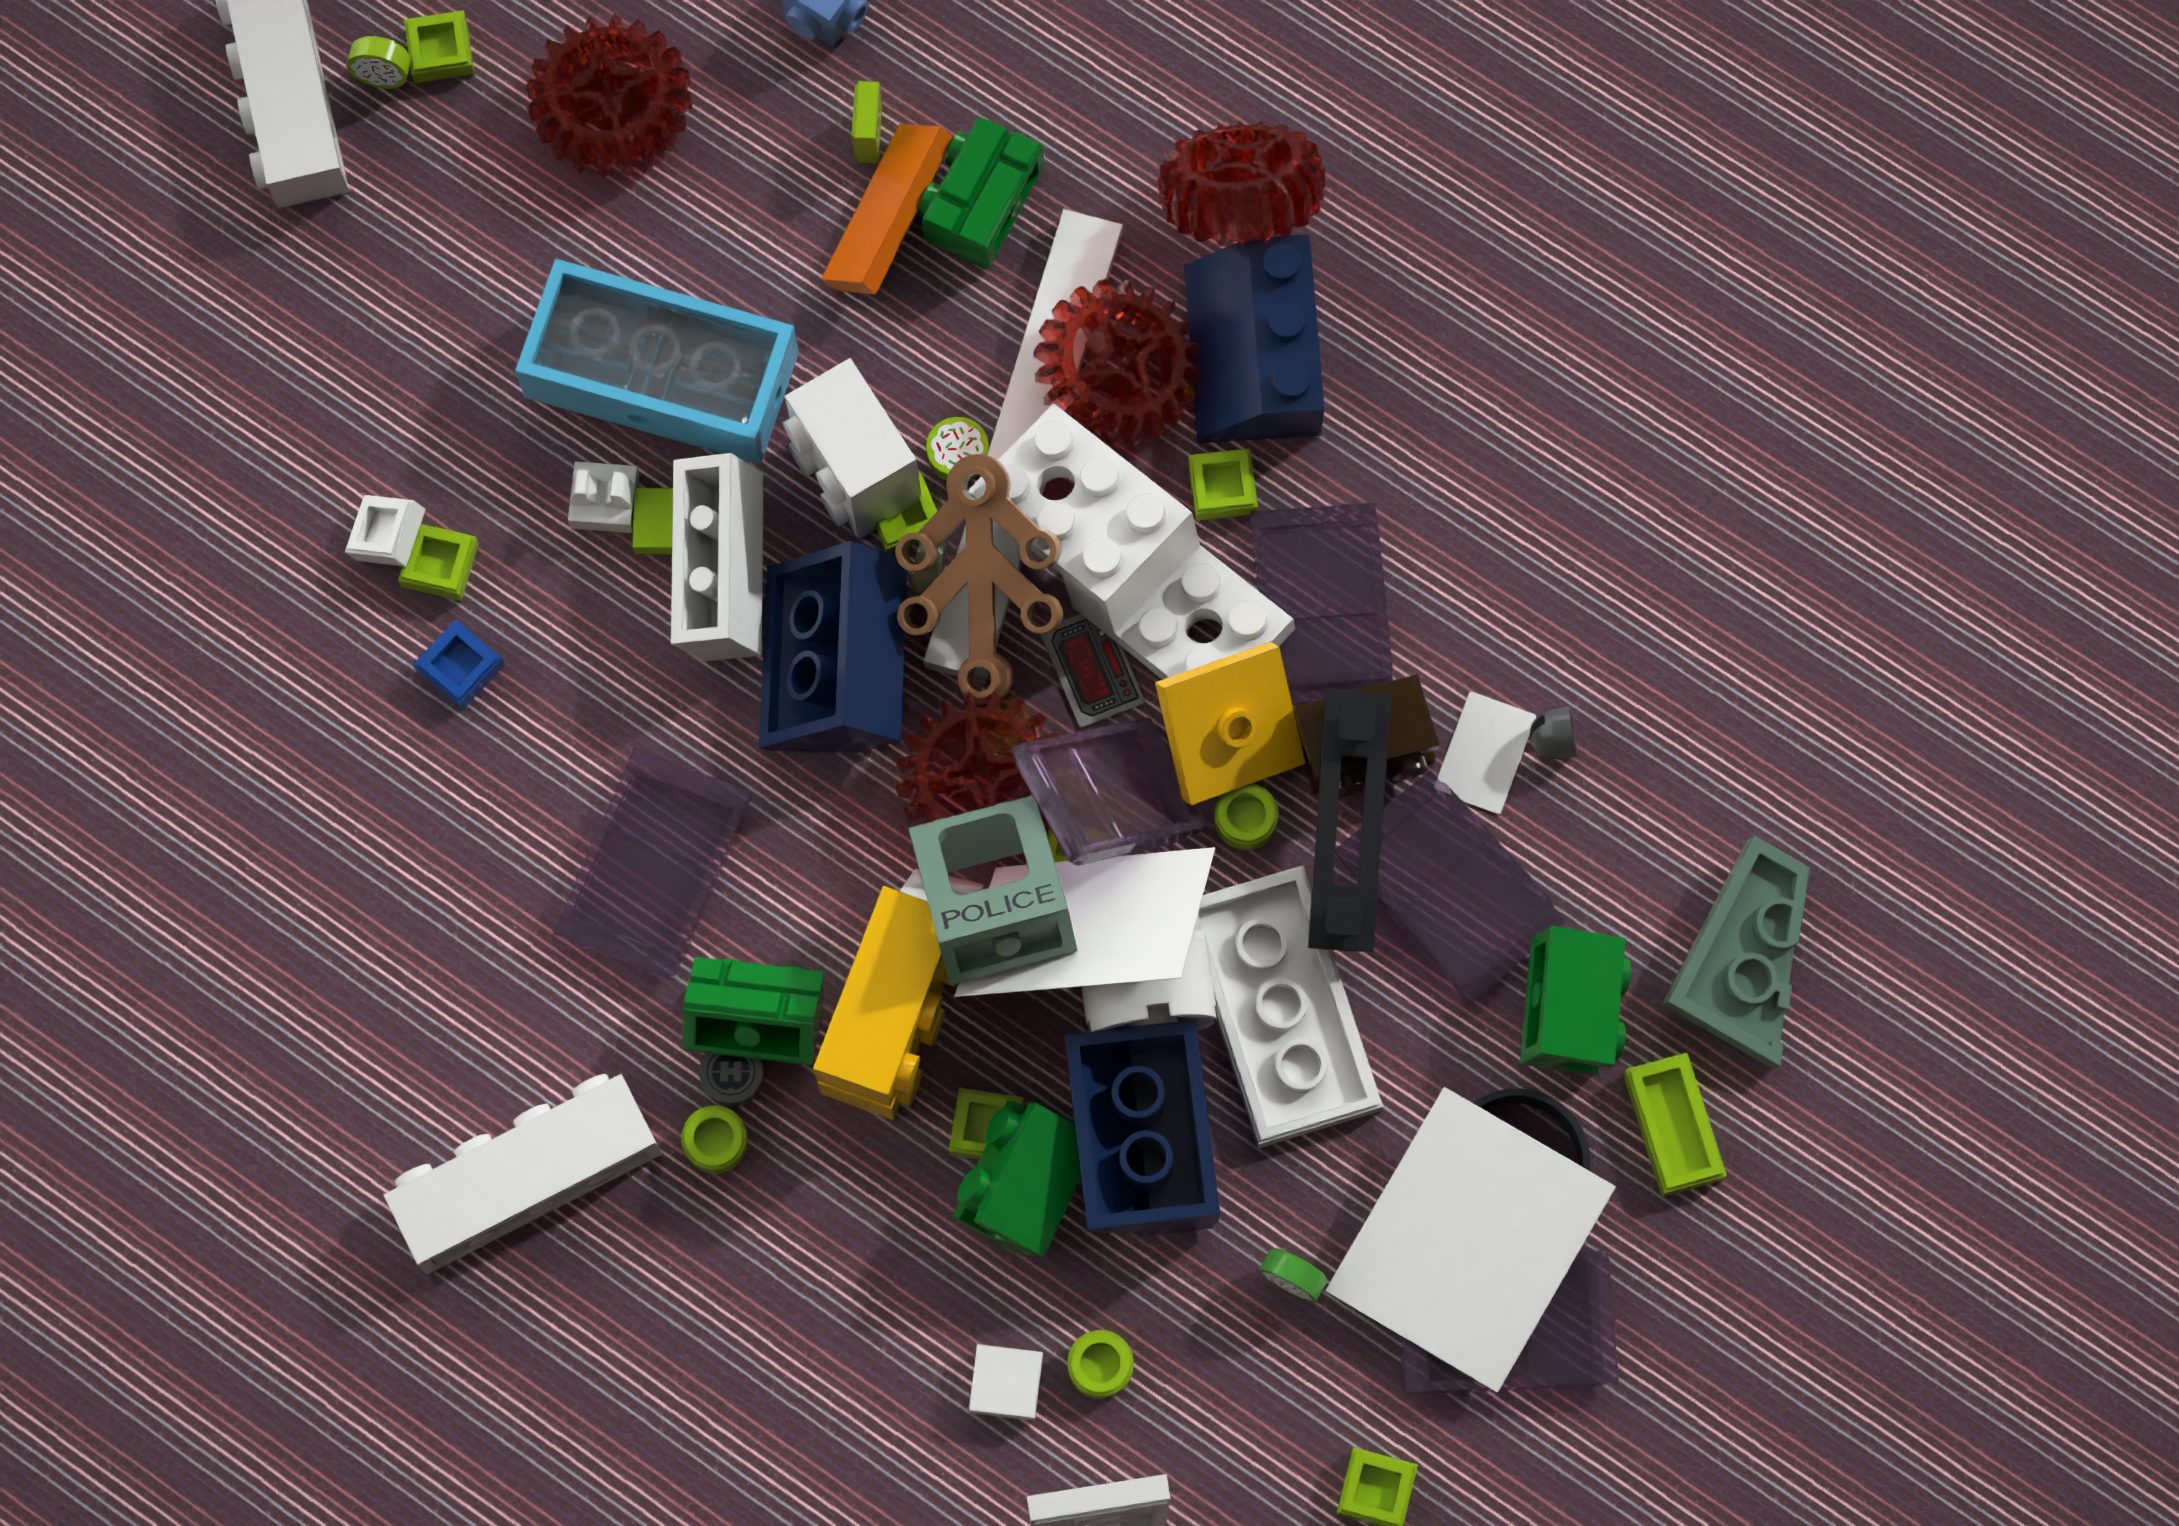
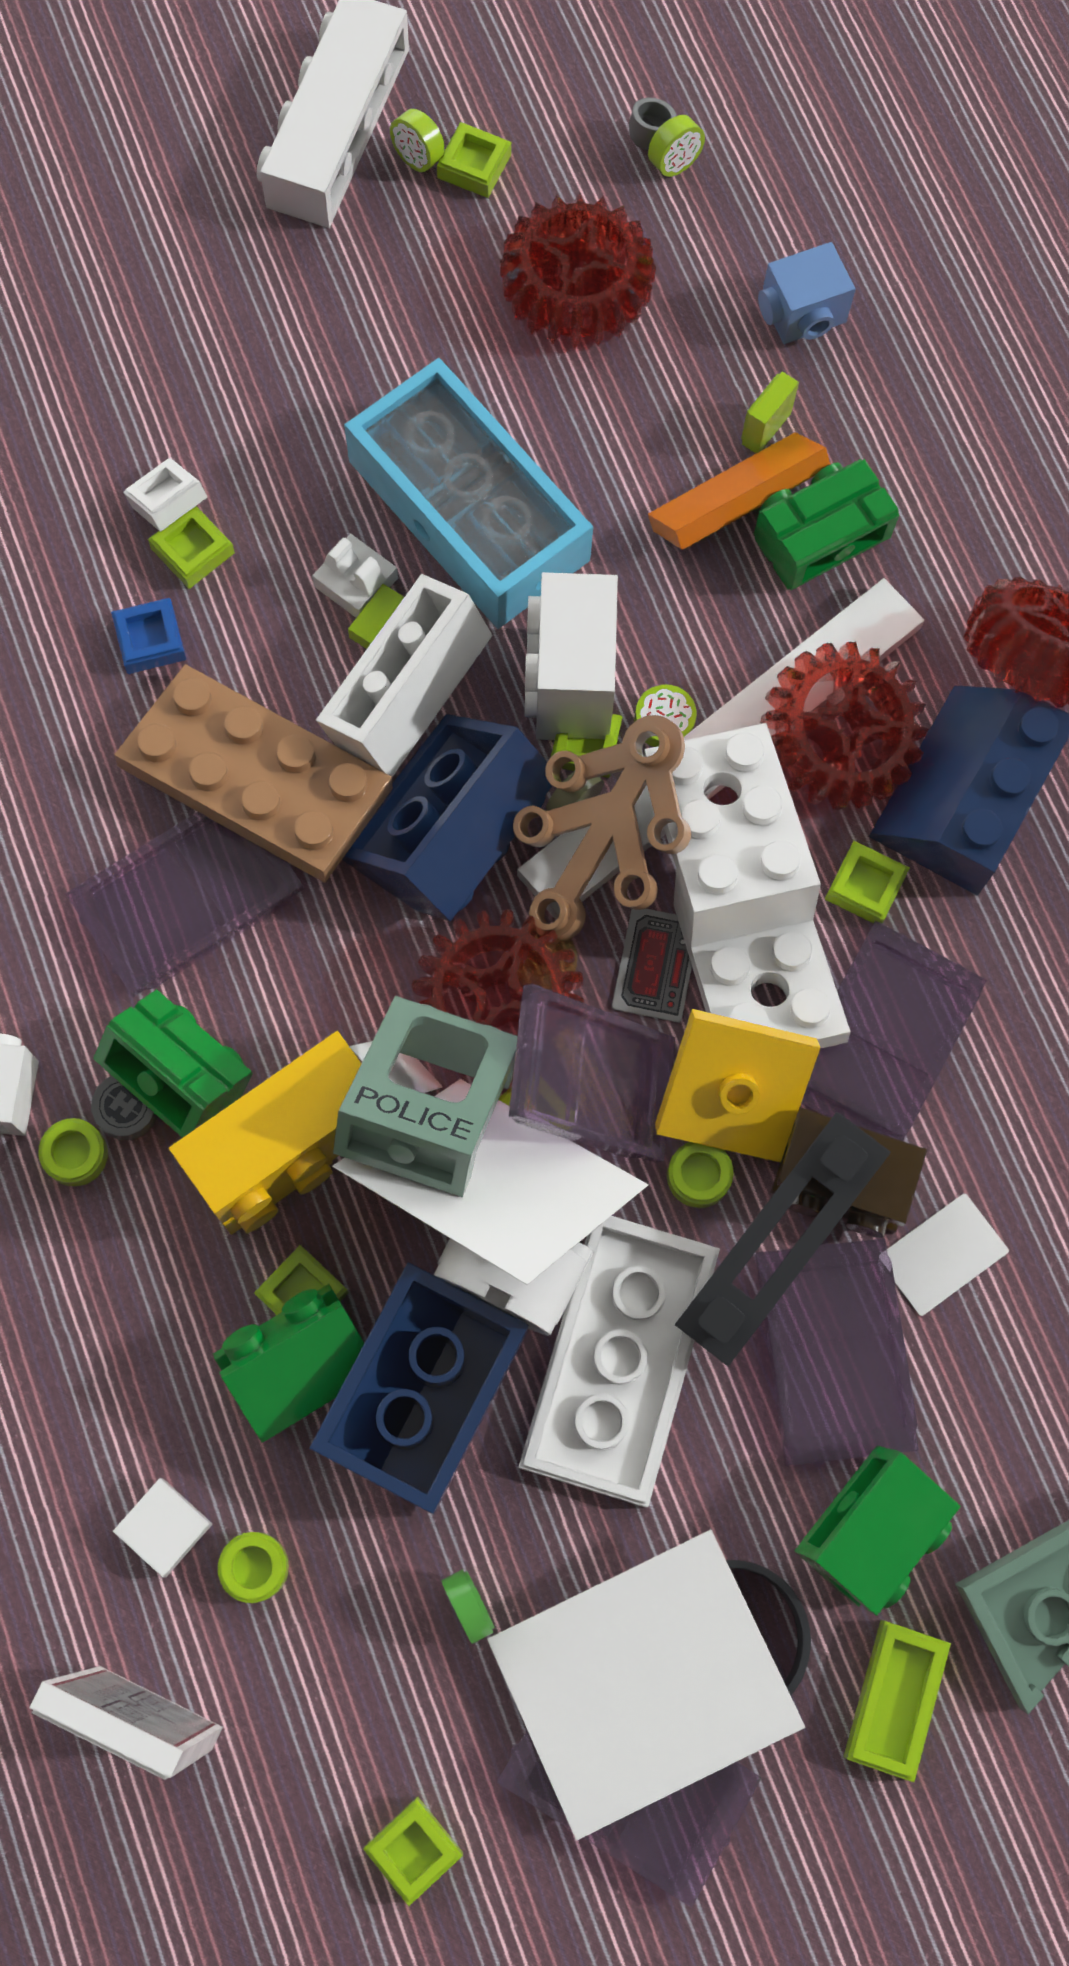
camera: 30 degrees right, 0 degrees up
dark grey hinge [1530,706,1578,759] -> none
none -> medium nougat plate [114,664,393,883]

